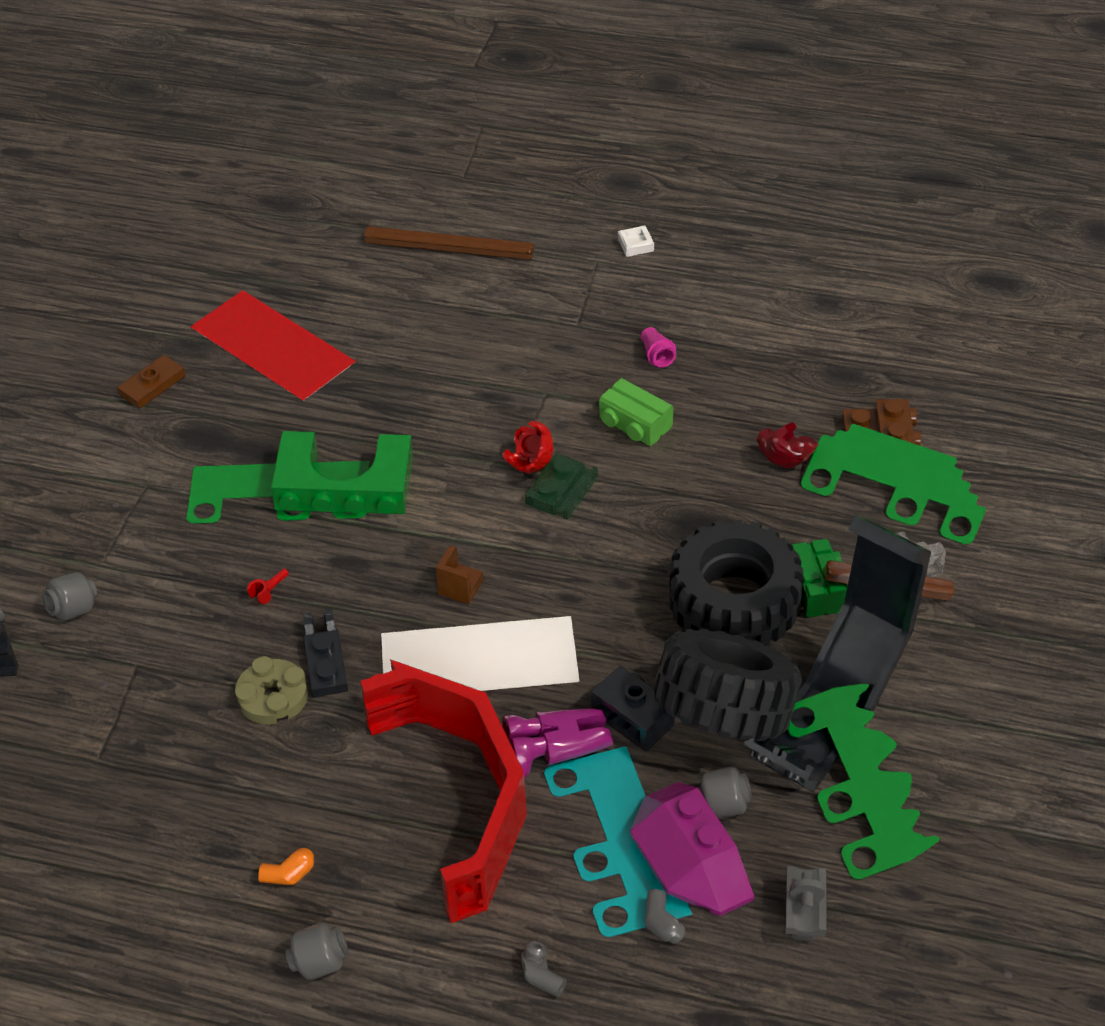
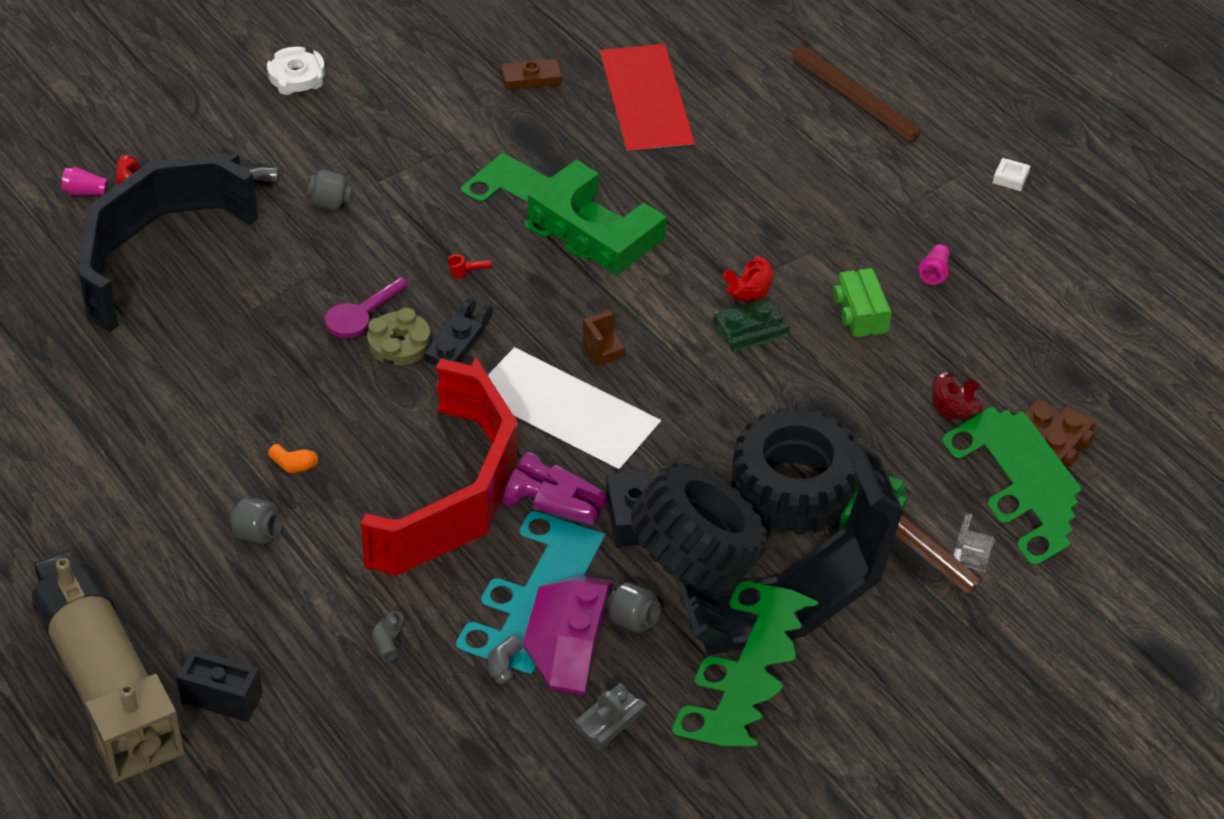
camera: 35 degrees right, 0 degrees up
none -> magenta piece [325,277,407,338]

